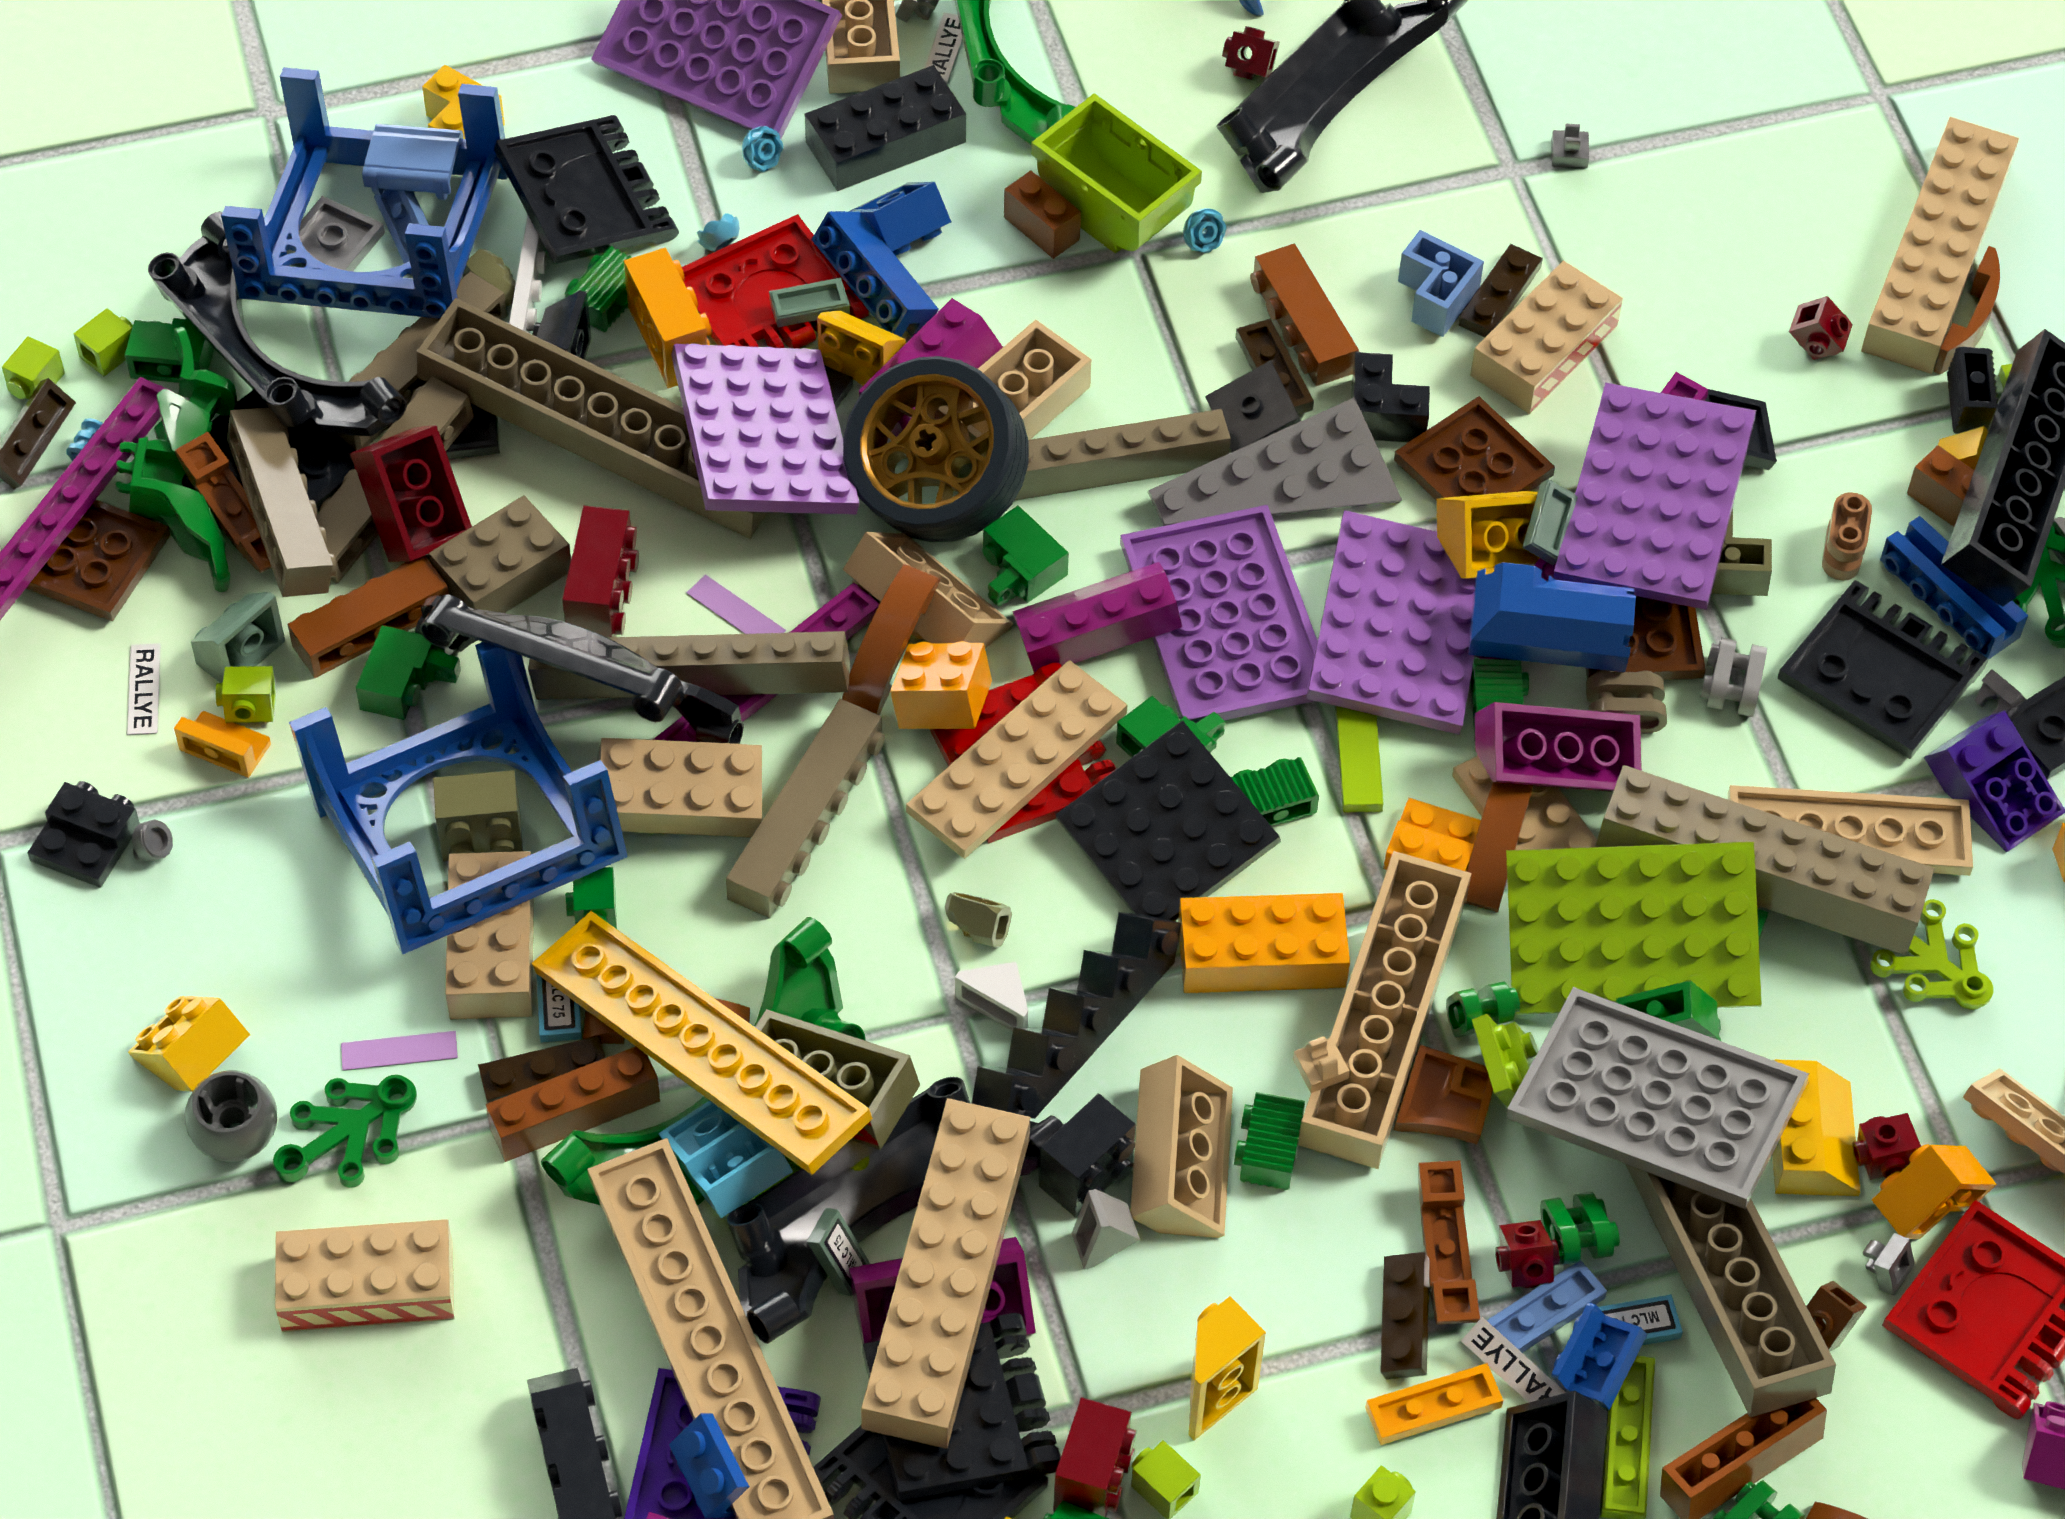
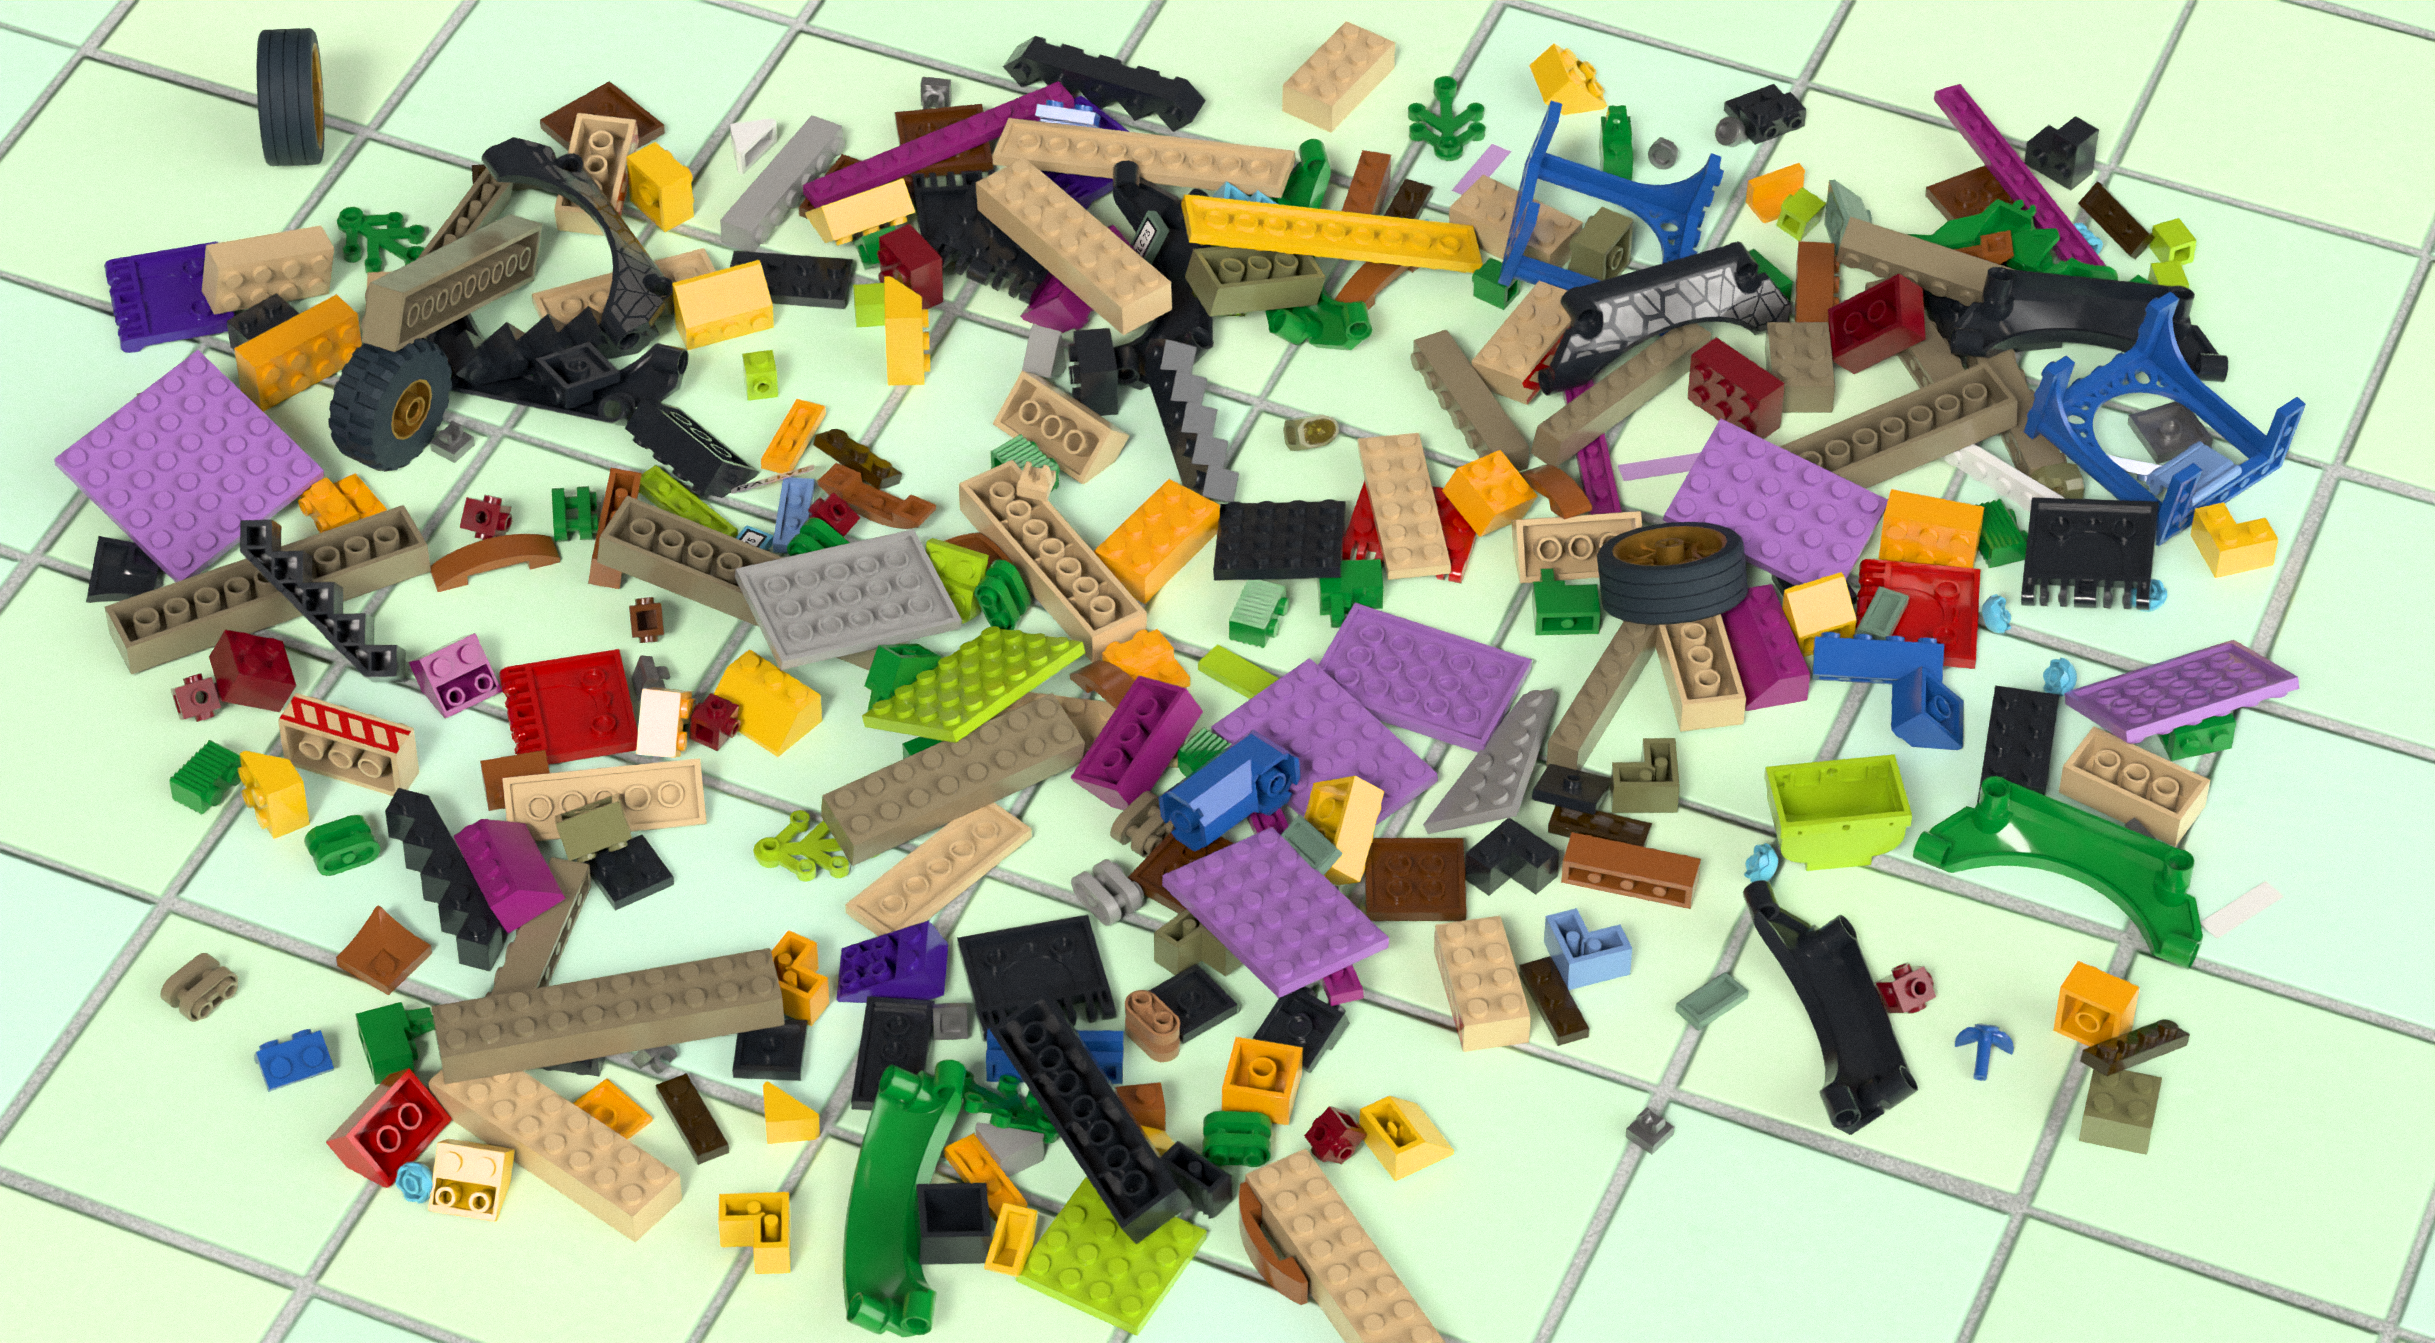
camera: 130 degrees right, 10 degrees down
white sticker [127,643,161,735] -> none
dark grey wheel [185,1070,277,1163] -> none
black slope [532,291,592,360] -> none
white slope [955,961,1028,1031] -> none
magenta slope [1012,562,1183,673] -> none
blue bracket [1551,1303,1647,1410] -> none
none -> black plate [1149,963,1238,1044]
none -> green brick [1202,1111,1272,1167]
none -> light orange brick [1222,1037,1303,1126]
none -> yellow slope [1359,1095,1454,1181]
none -> green hinge [1599,105,1634,181]
none -> olive brick [1610,738,1680,813]
none -> flat silver tile [1648,137,1679,170]
none -> sand green tile [1675,971,1749,1031]

